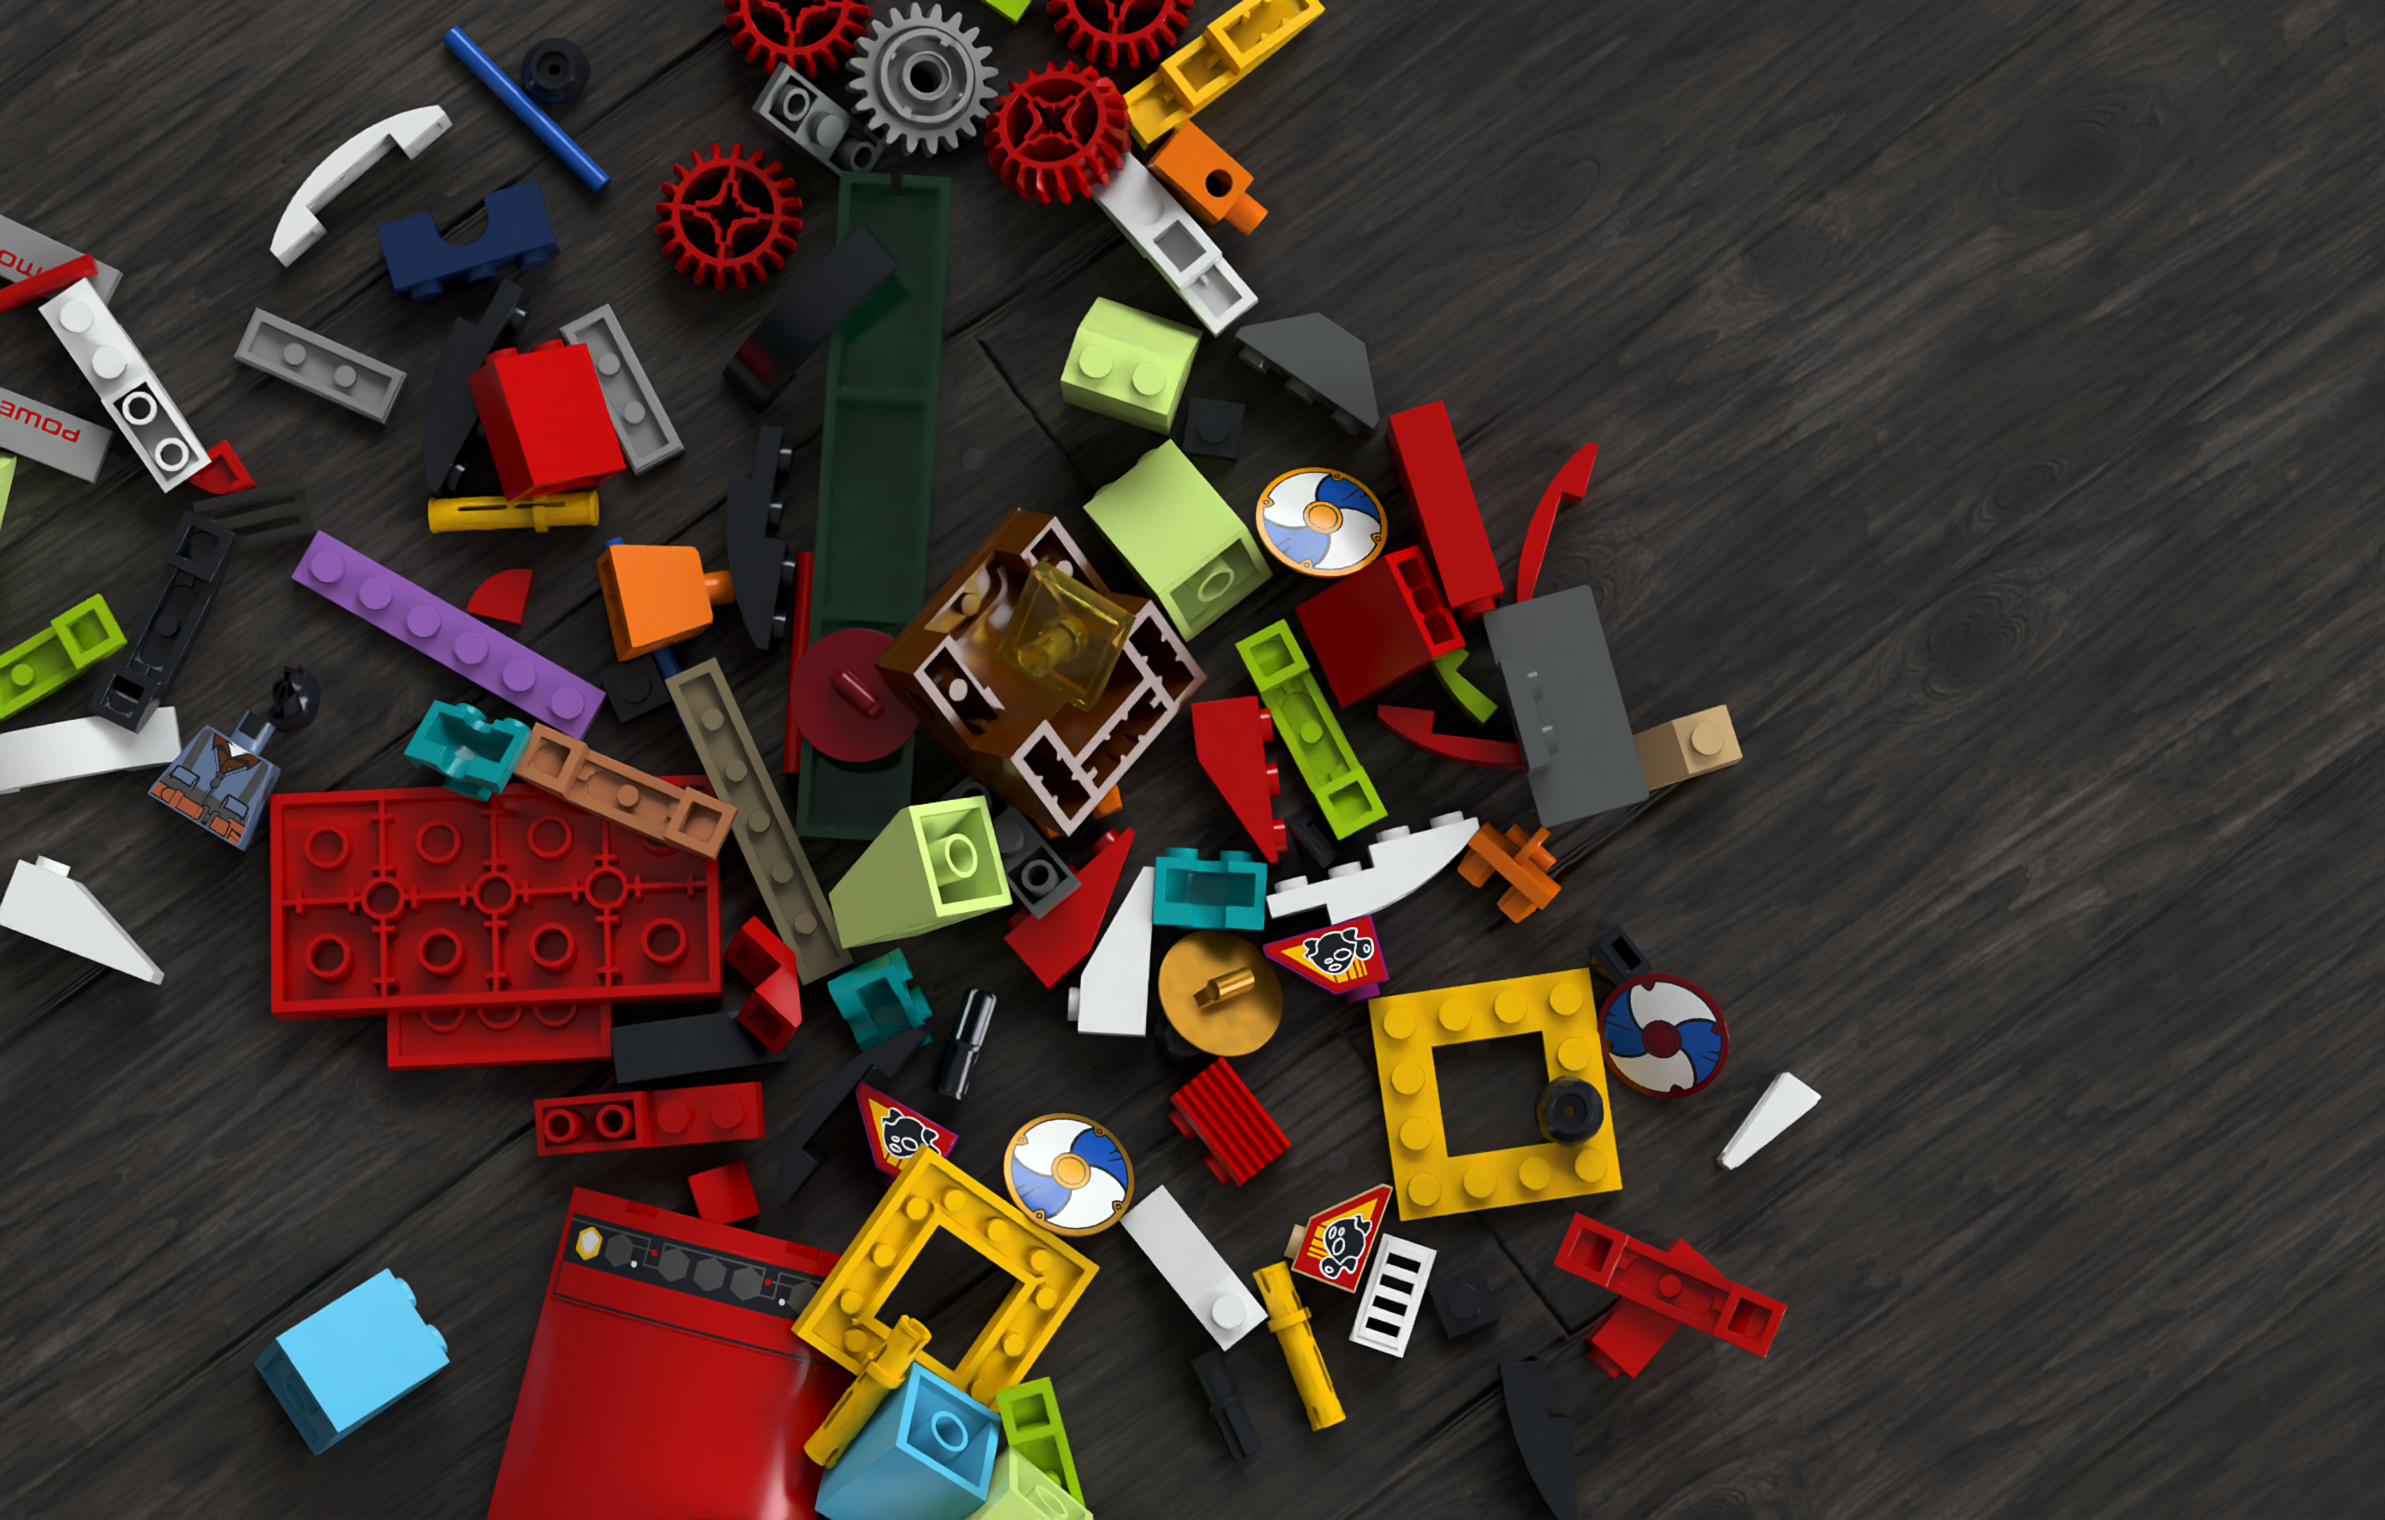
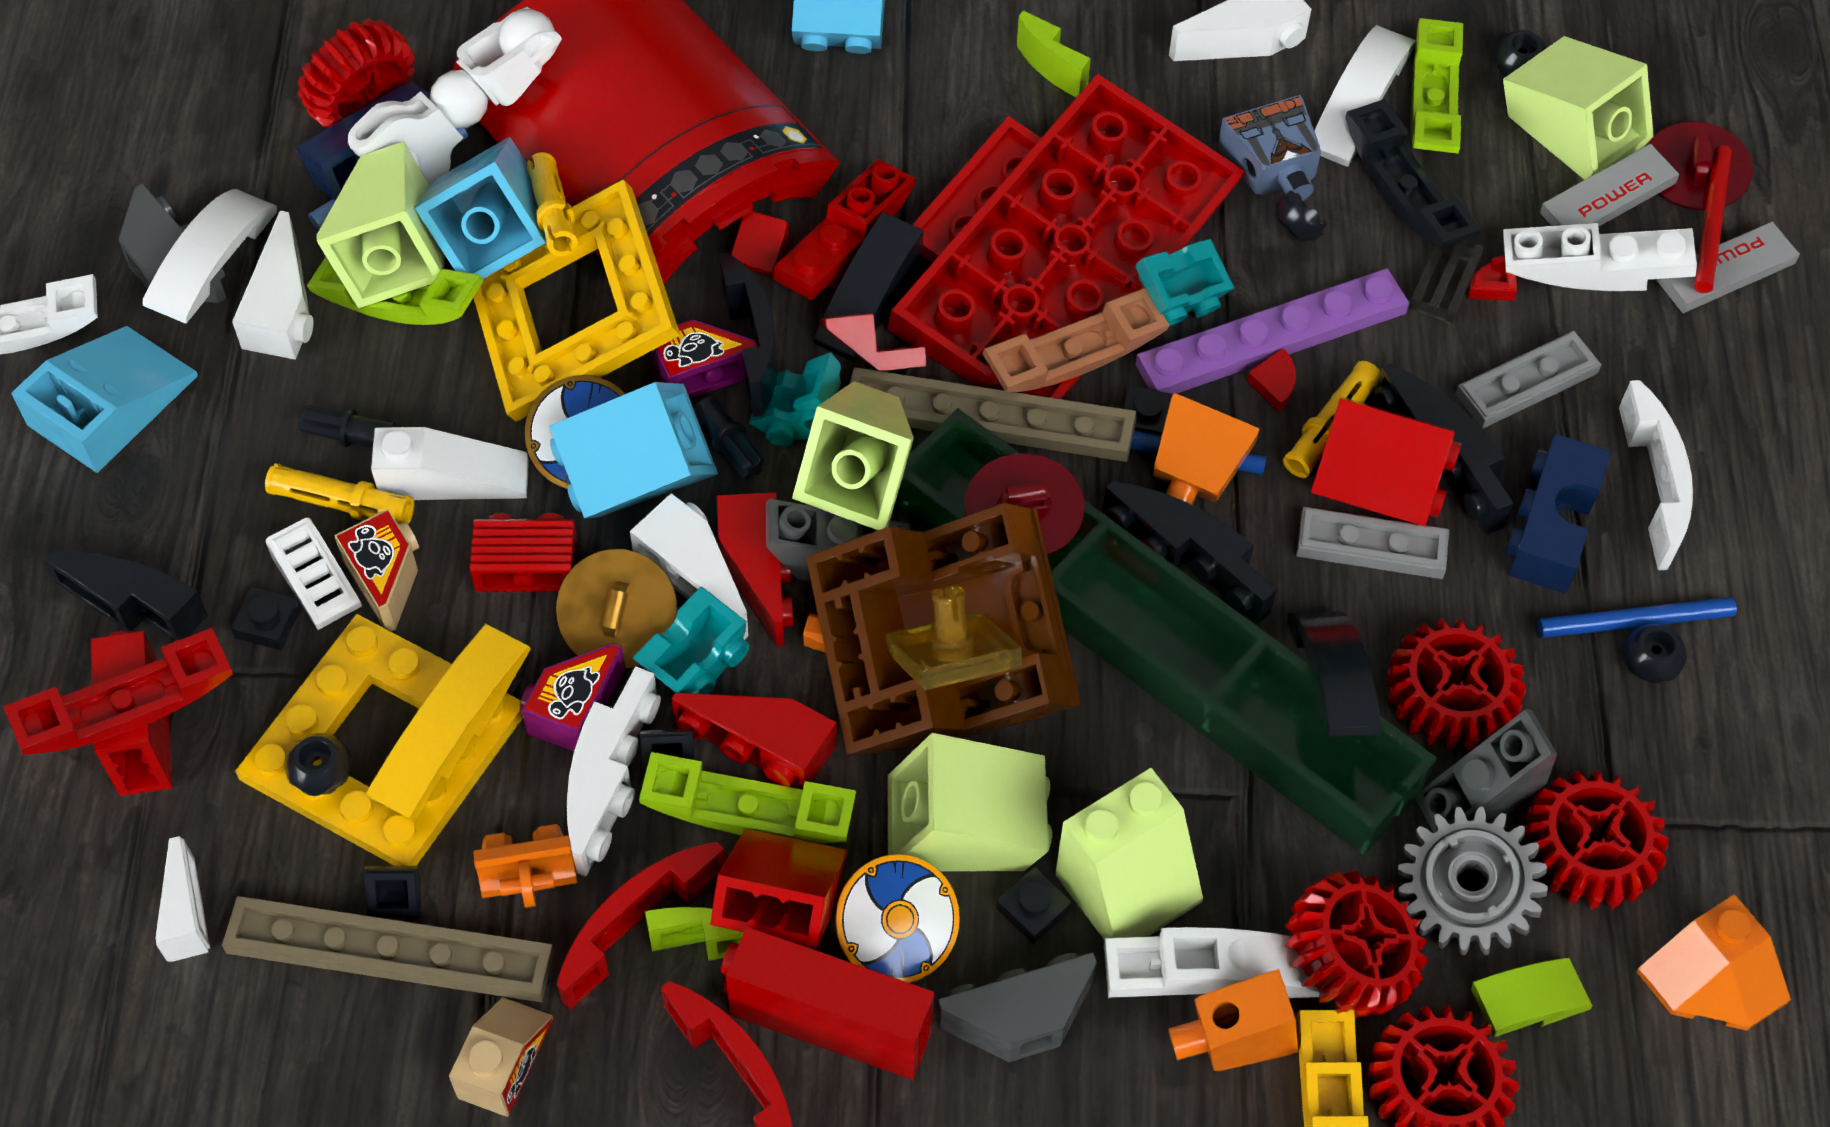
camera: 125 degrees right, 25 degrees down
dark grey bracket [1482,585,1649,828] -> none
shield [1597,973,1730,1098] -> none
none -> dark tan plate [222,896,554,1002]
none -> yellow slope [365,624,531,822]
none -> medium azure slope [549,382,718,518]
none -> lime slope [1017,10,1091,98]

